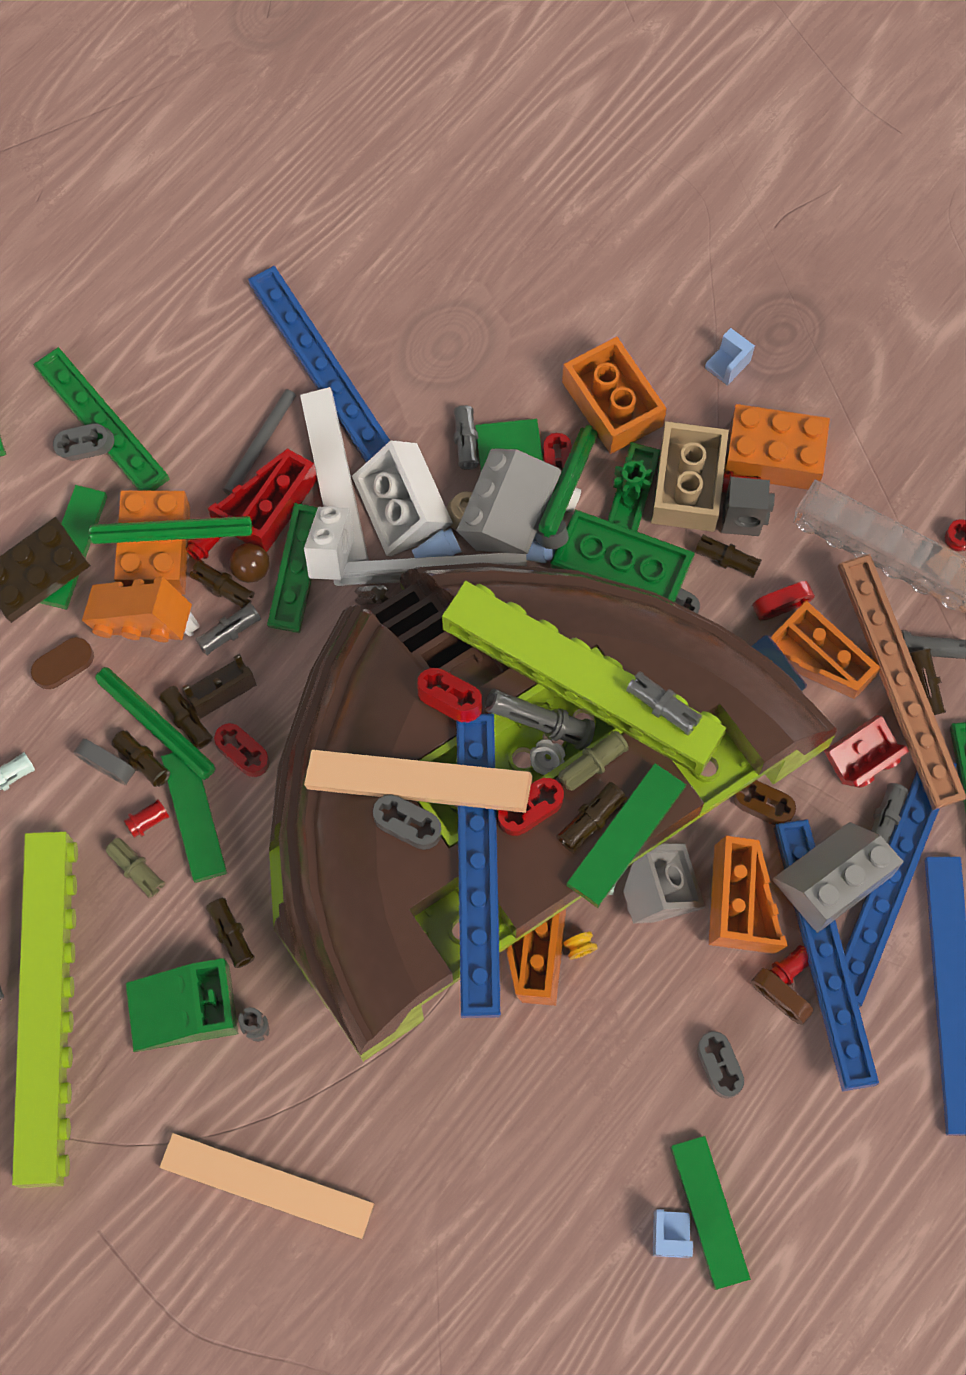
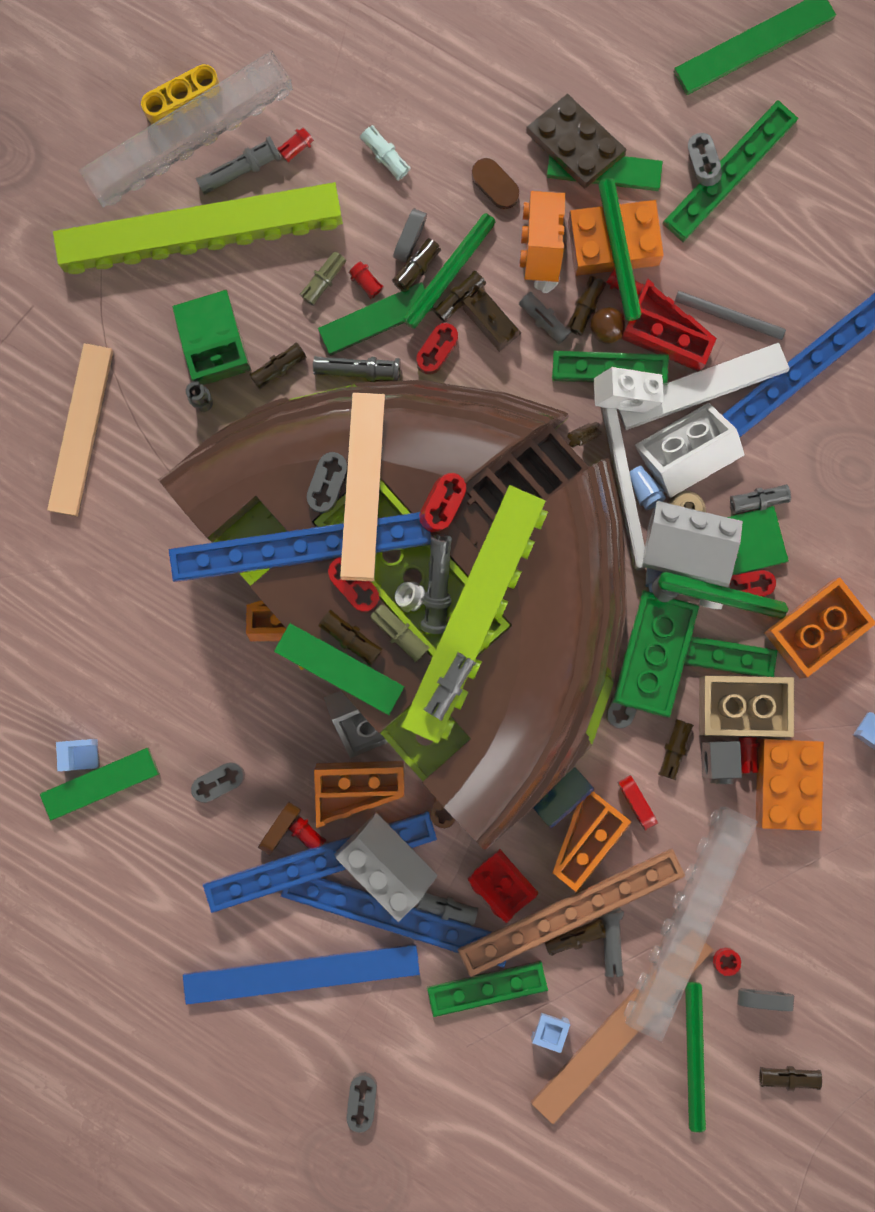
camera: 85 degrees right, 15 degrees up
green gear [613,458,653,499] -> none
none -> dark grey pin [313,356,401,382]

